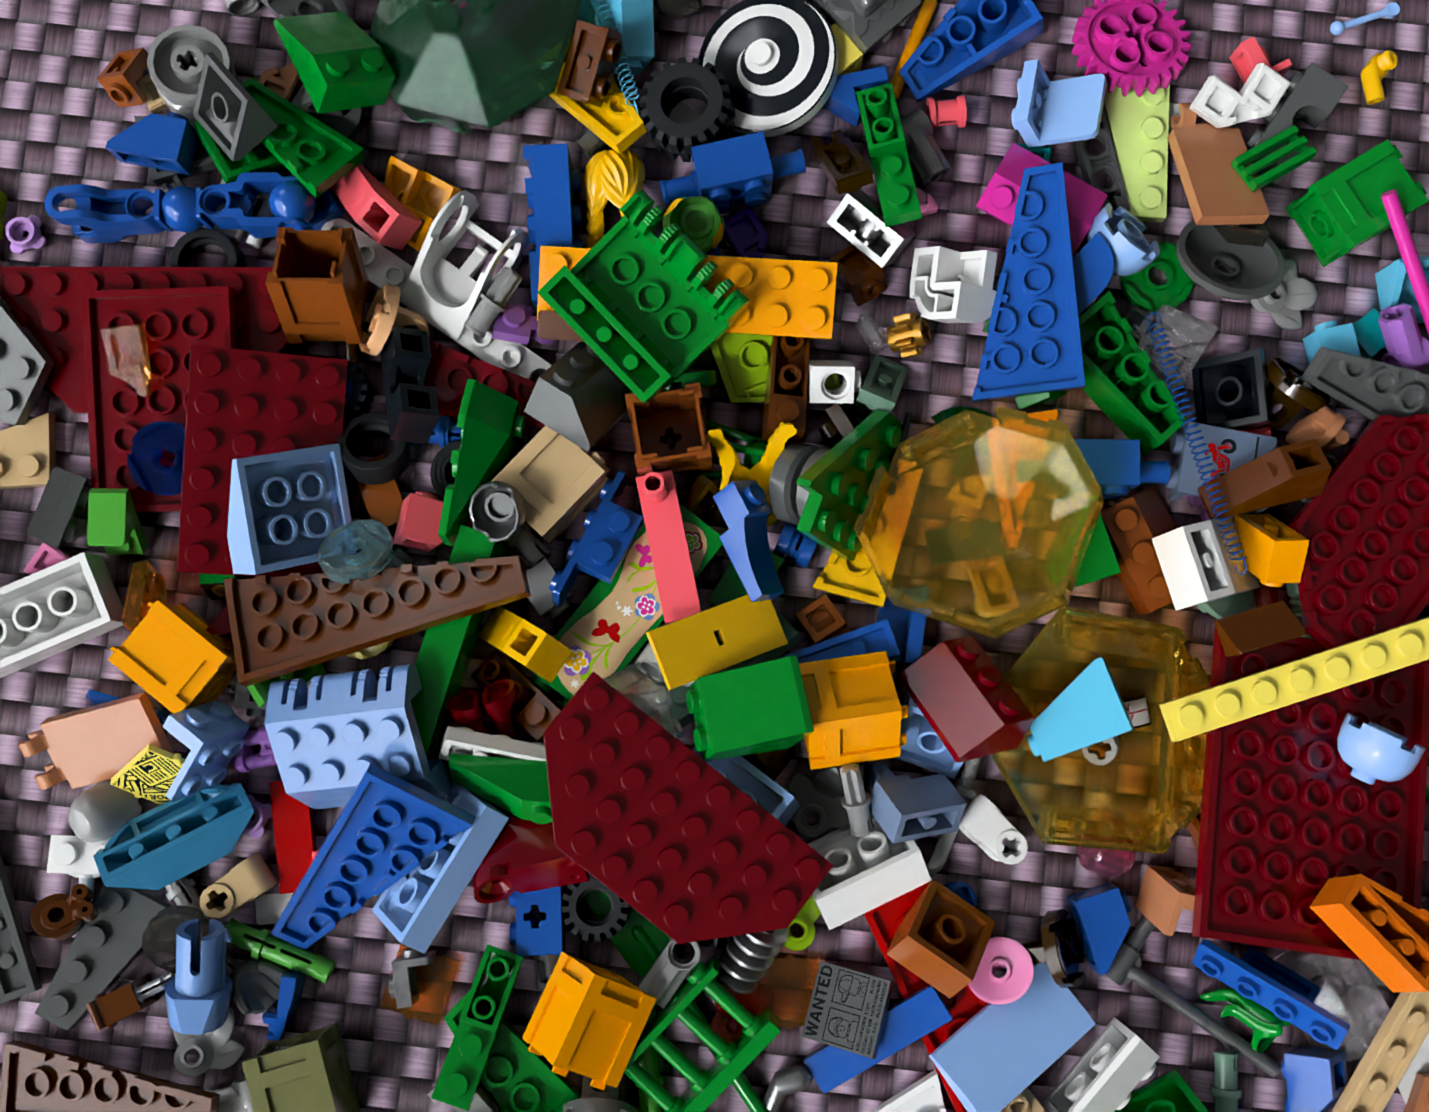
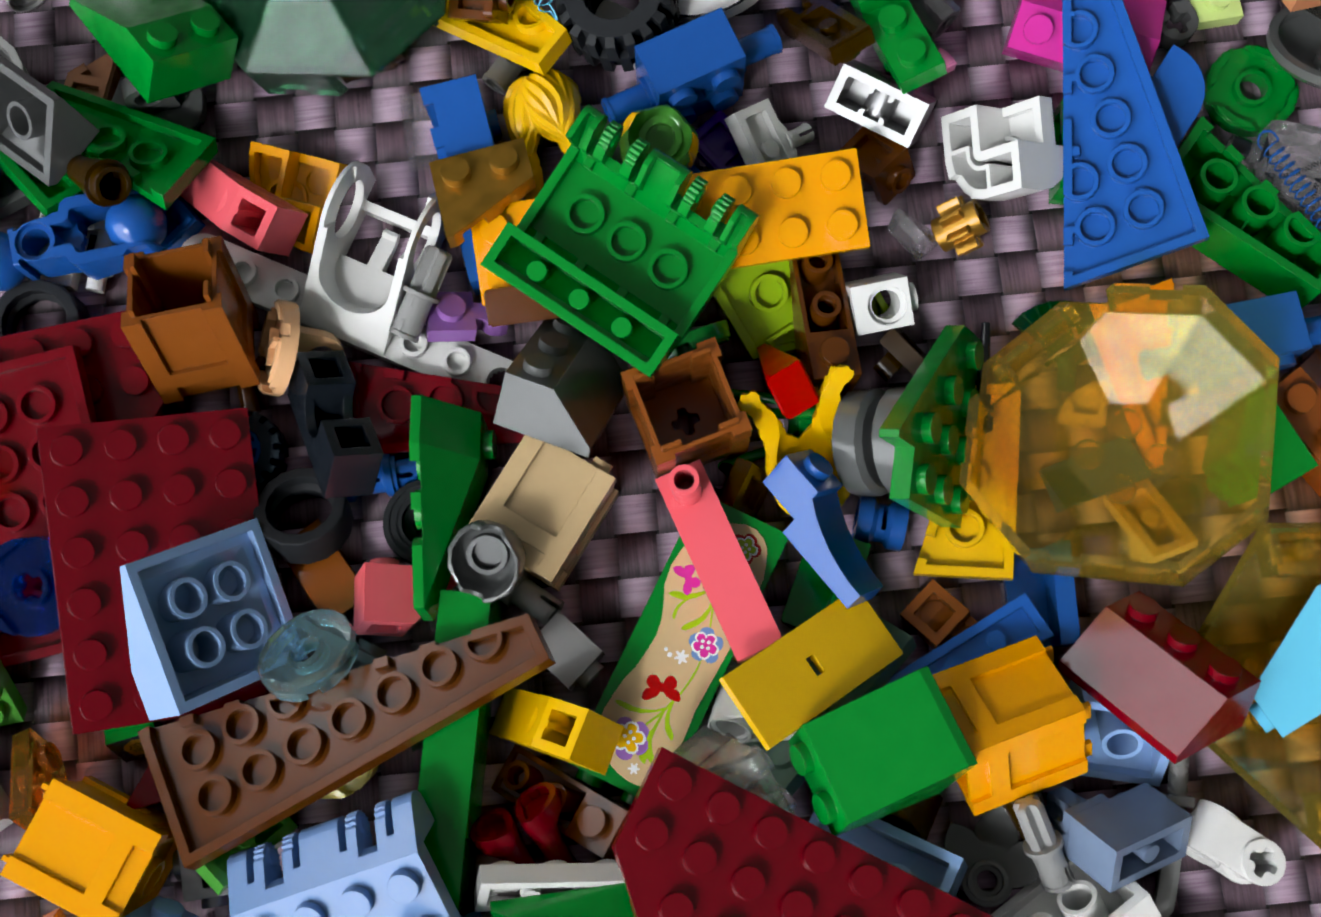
camera: 10 degrees left, 5 degrees down
blue bracket [549,470,643,607] -> none
sand green slope [855,354,909,413] -> none
green tile [1015,390,1066,410] -> none
light blue cylinder [1085,203,1160,276] -> none
none -> dark brown cone [67,155,132,207]
none -> pearl gold wing [429,138,536,249]
none -> white plate [724,98,814,165]
none -> red slope [757,343,819,419]

